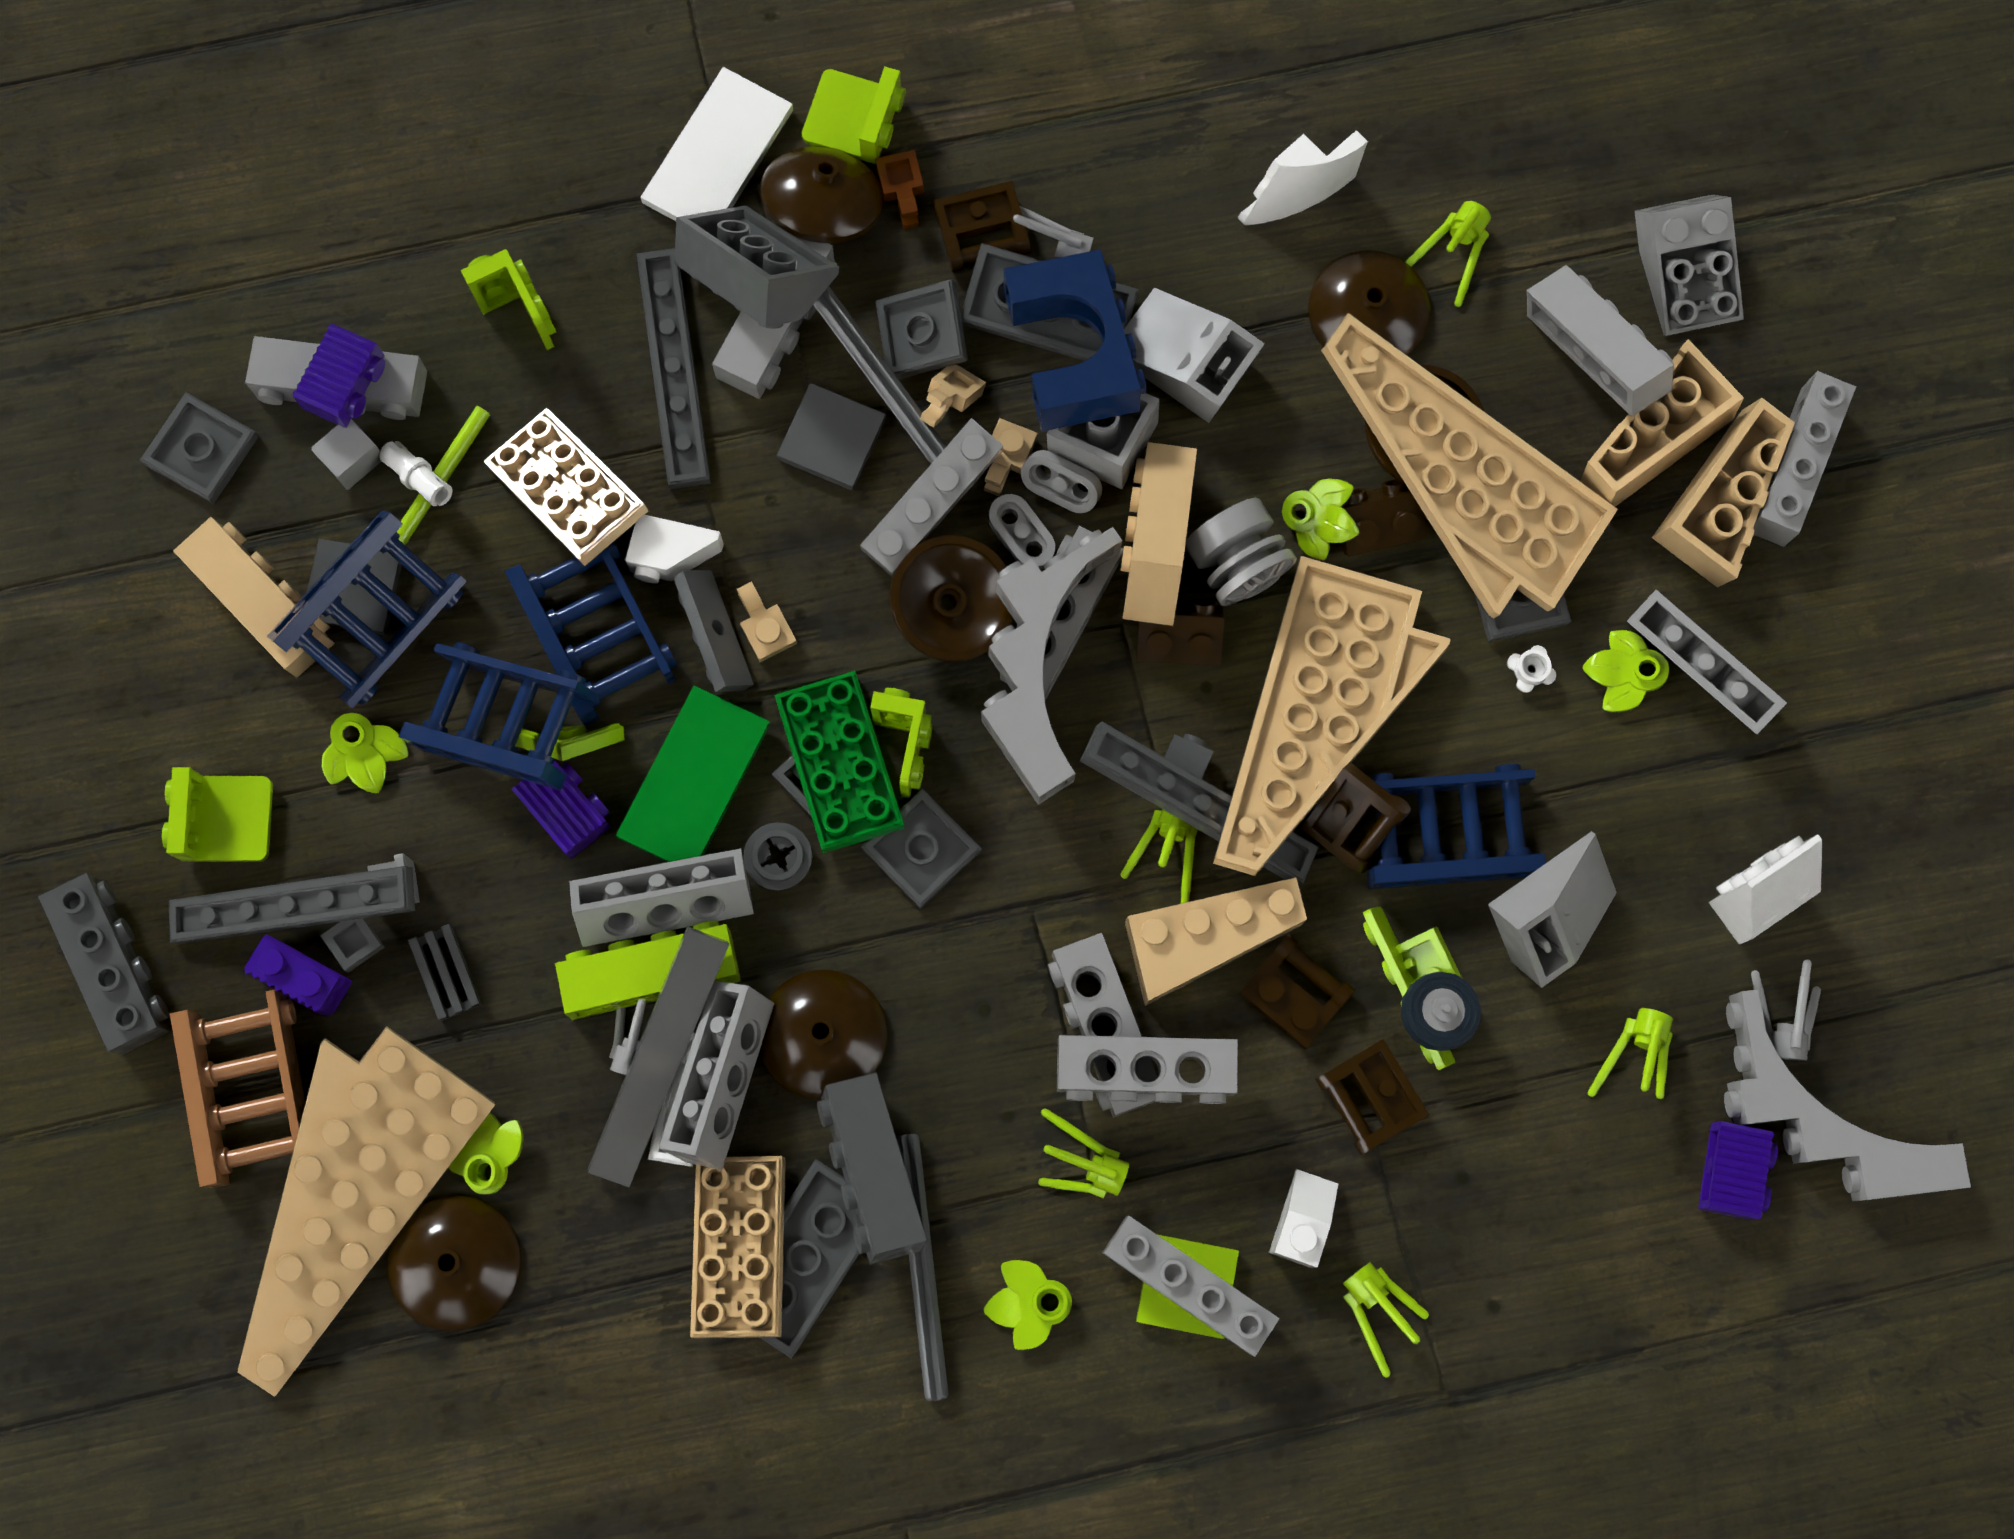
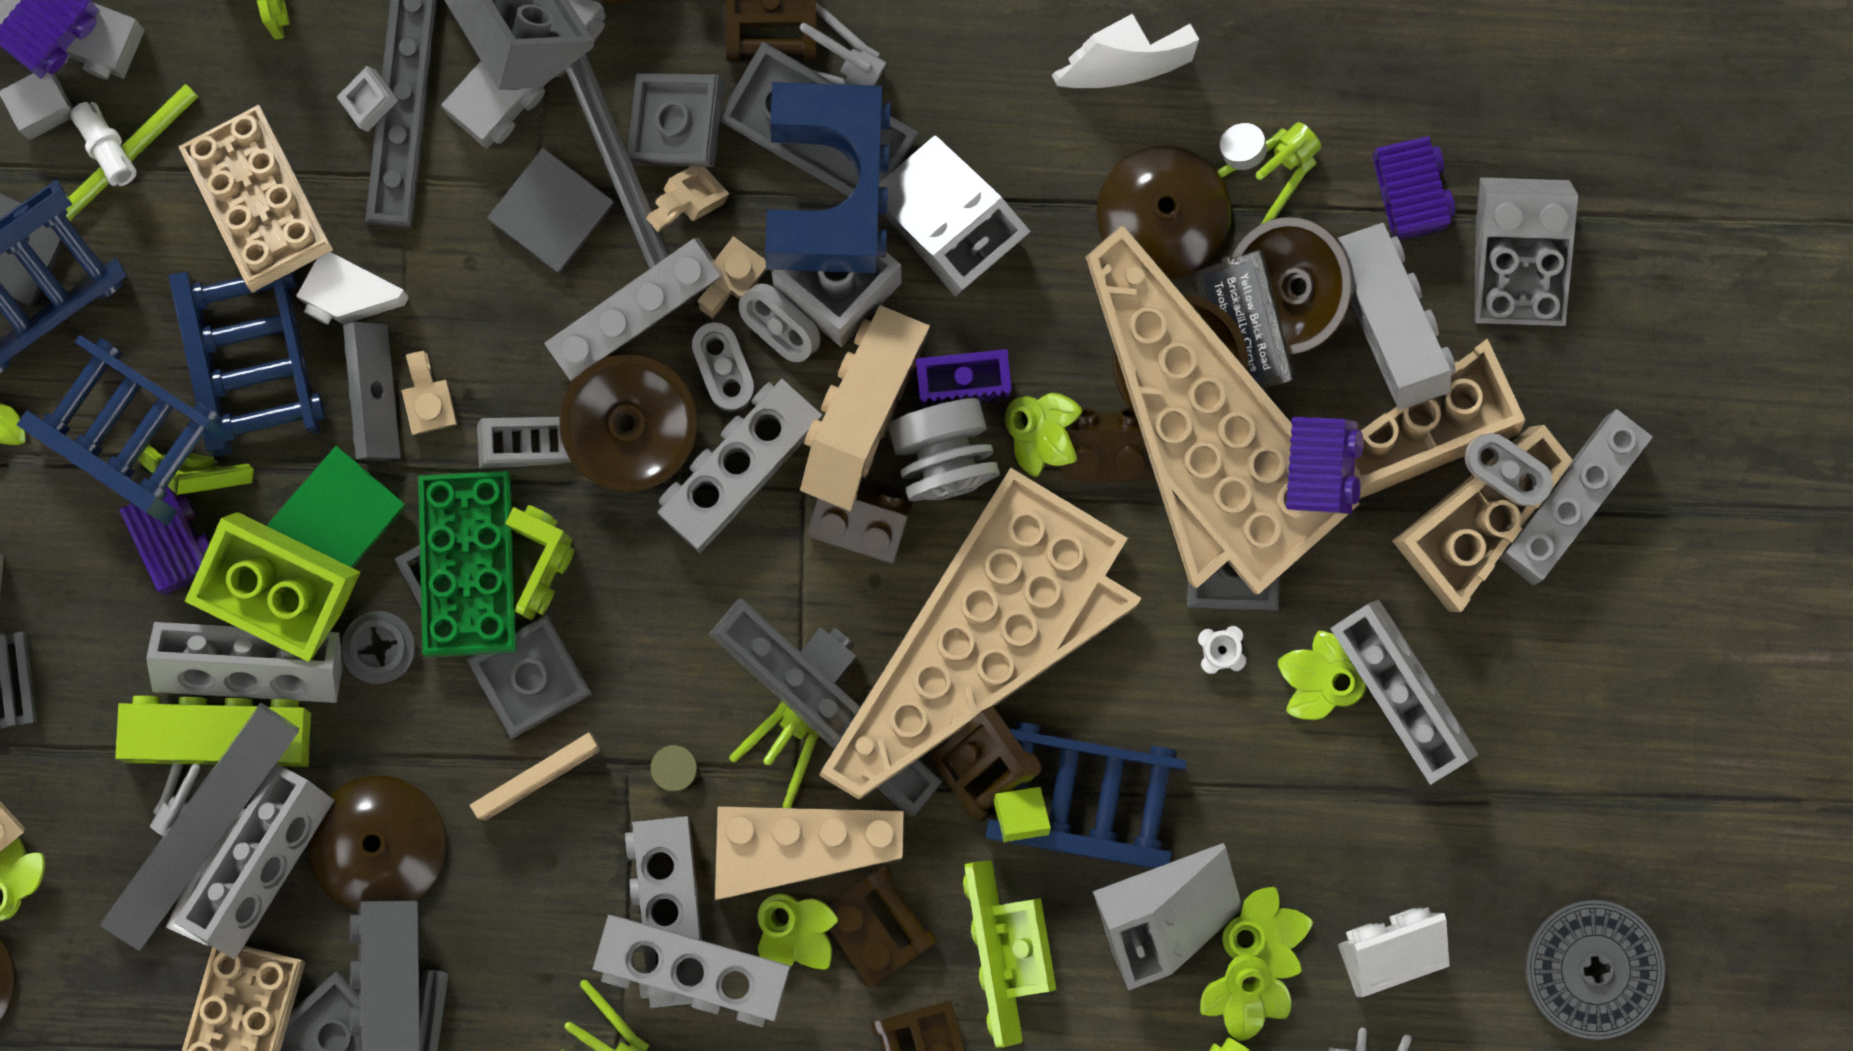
camera: 15 degrees right, 5 degrees up
light grey arch [981,527,1122,805] -> none
black wheel [1400,971,1481,1051] -> none
none -> lime slope [185,512,360,662]
none -> light grey tile [337,66,398,132]
none -> tan tile [470,733,601,821]
none -> light grey slope [477,417,572,469]
none -> olive tile [651,745,697,792]
none -> lime plate [758,893,838,970]
none -> dark purple brick [916,349,1011,409]
none -> lime tile [994,787,1051,842]
none -> piece [1194,250,1296,393]
none -> lime plate [1200,954,1291,1041]
none -> tile [1220,123,1267,170]
none -> lime plate [1222,887,1313,978]
none -> dark brown dish [1228,217,1354,354]
none -> dark purple brick [1286,417,1364,514]
none -> dark purple brick [1372,136,1455,241]
none -> light grey plate [1465,433,1553,506]
none -> piece [1525,900,1665,1040]

